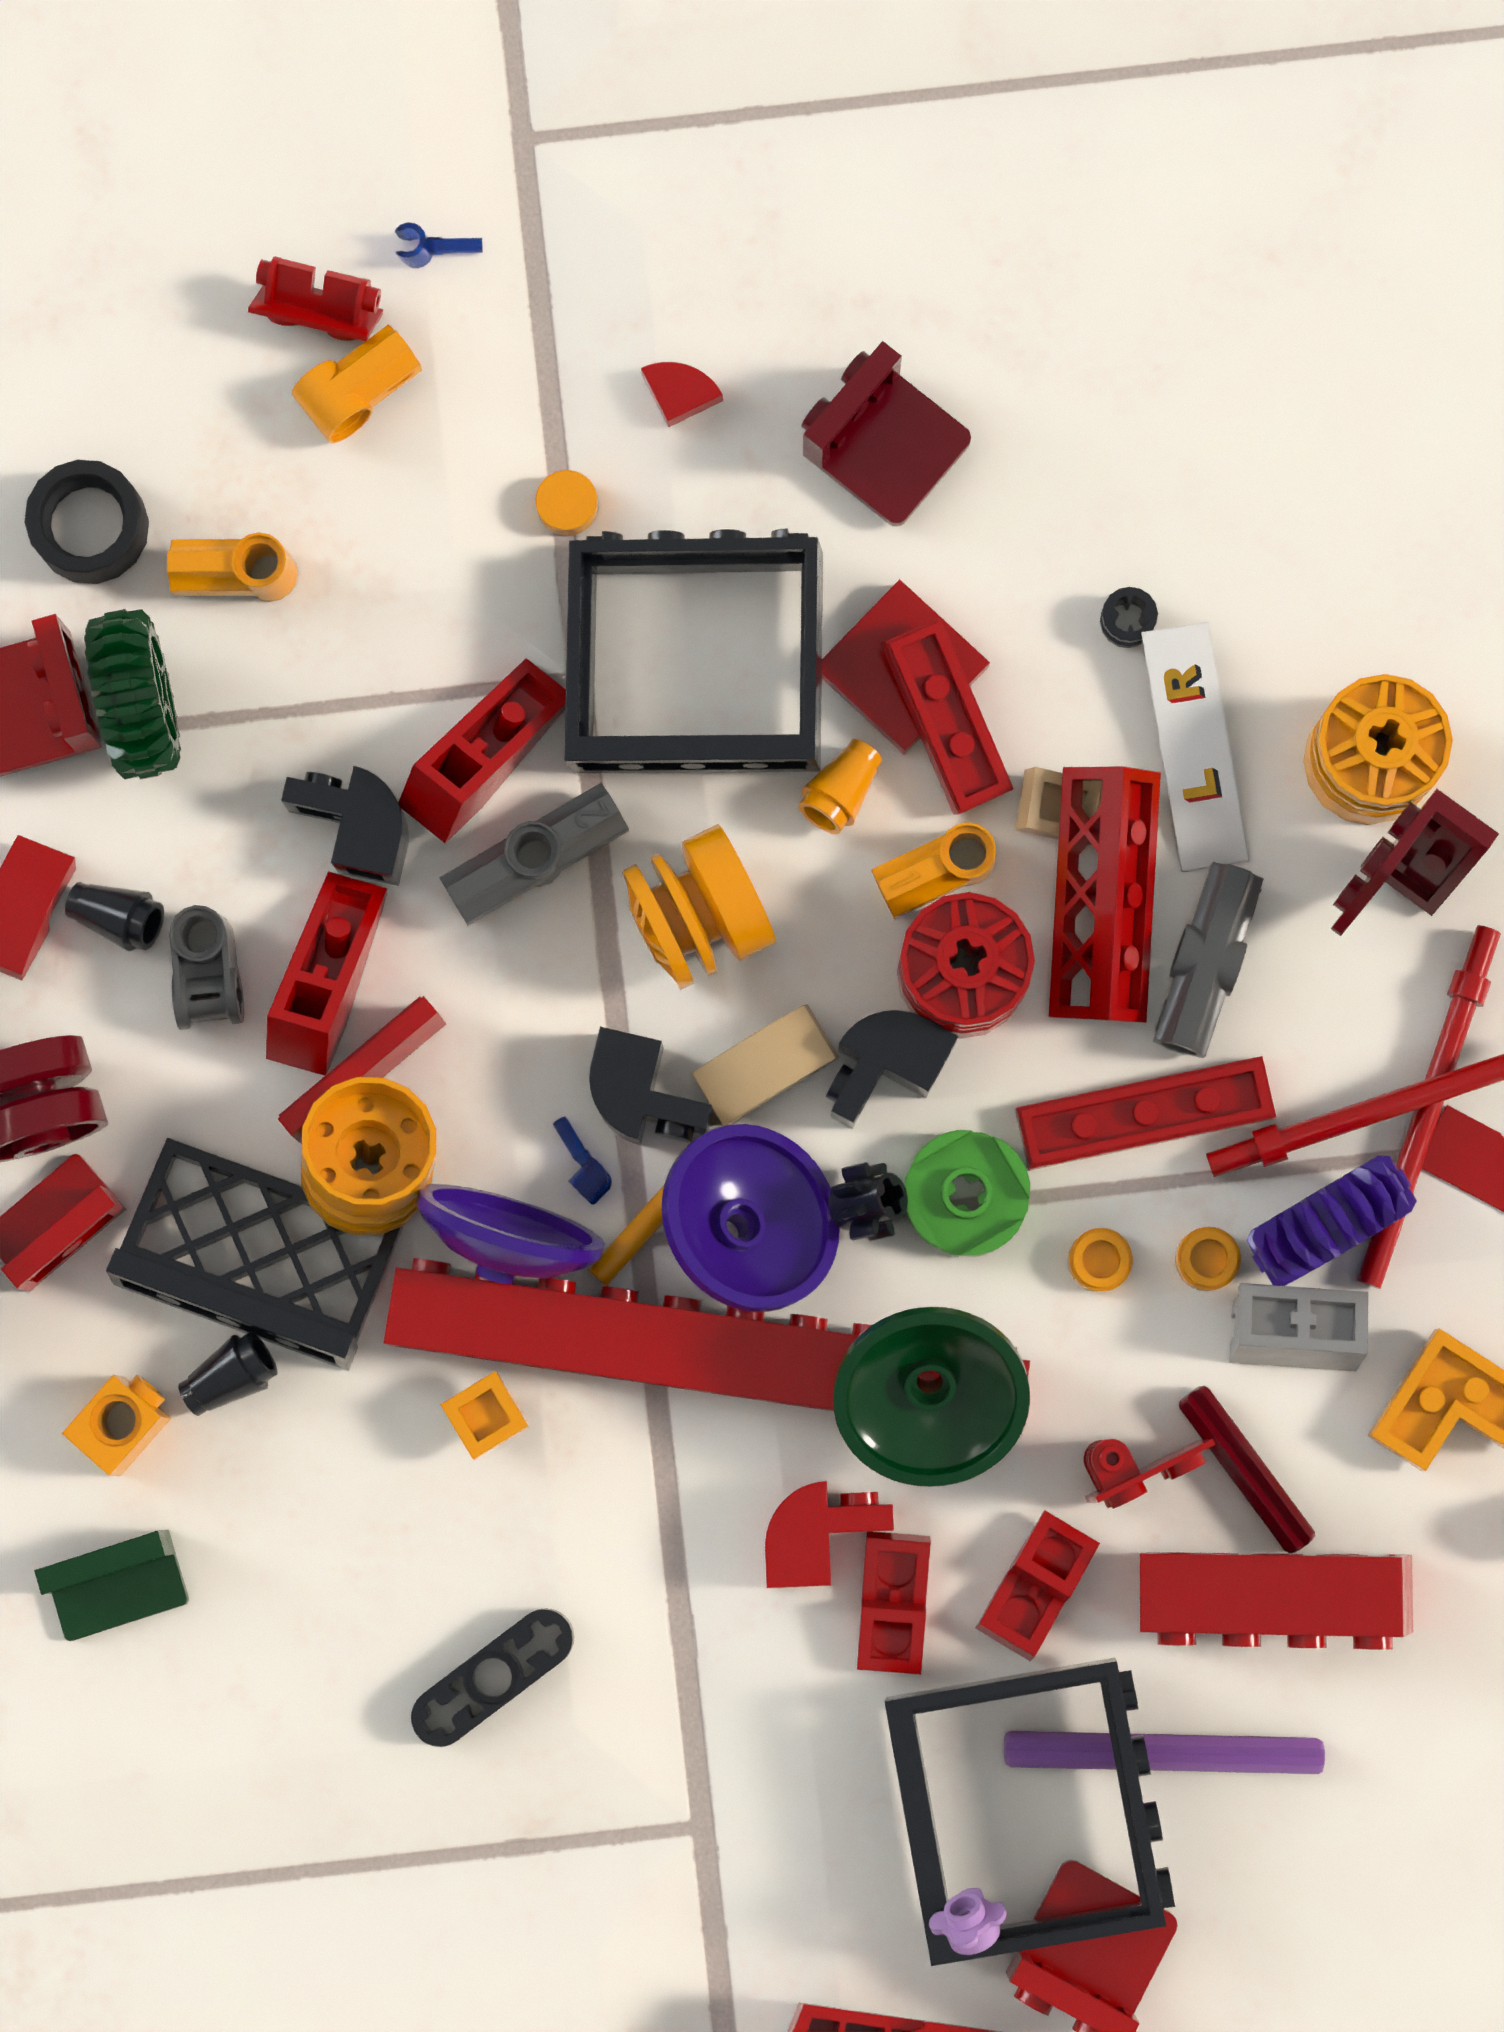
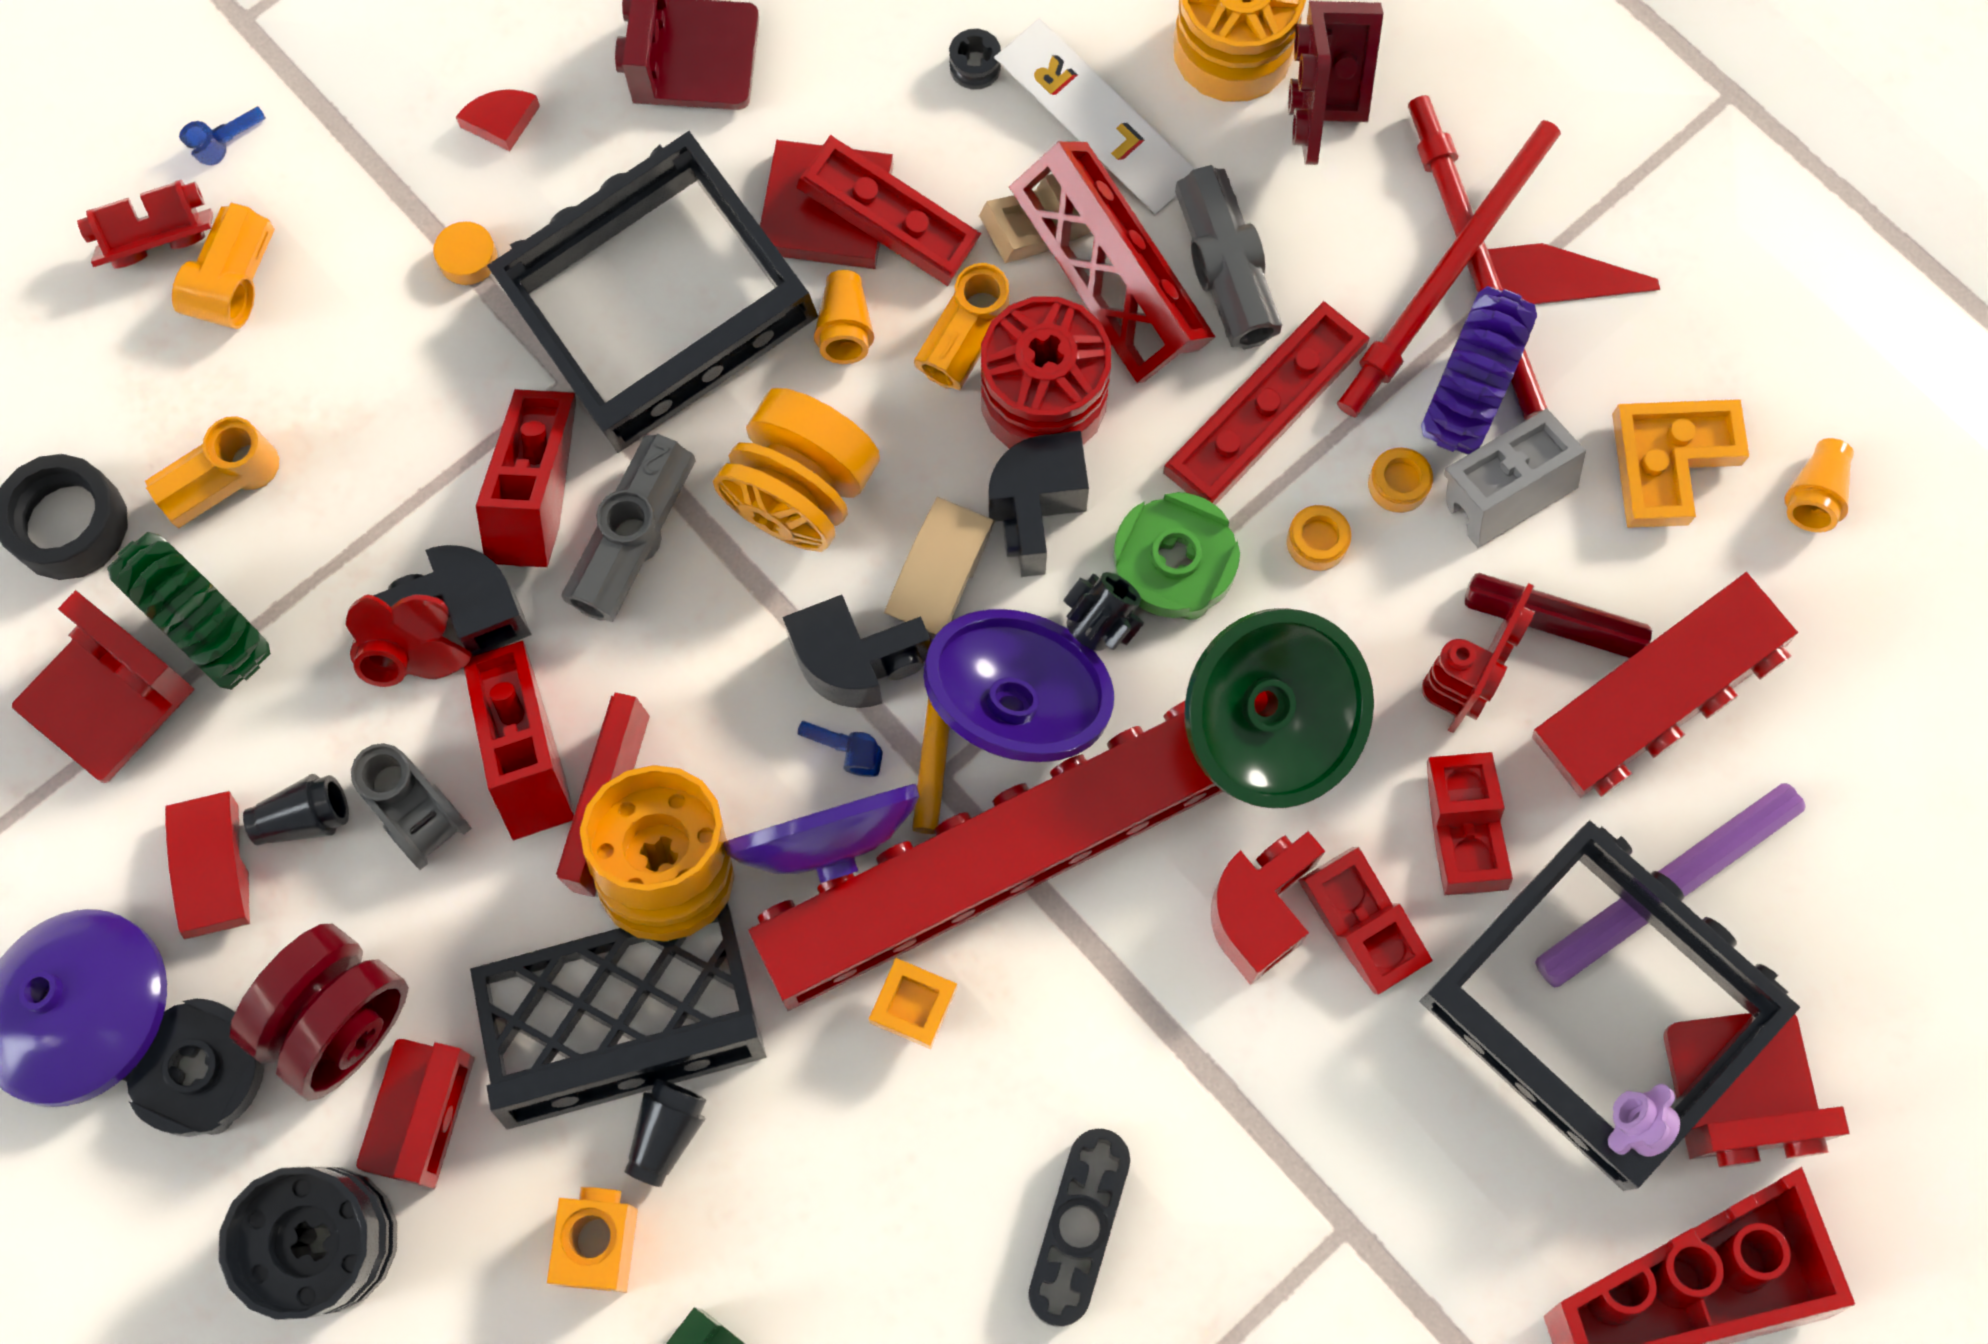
camera: 40 degrees left, 10 degrees down
none -> red plate [346,594,472,687]

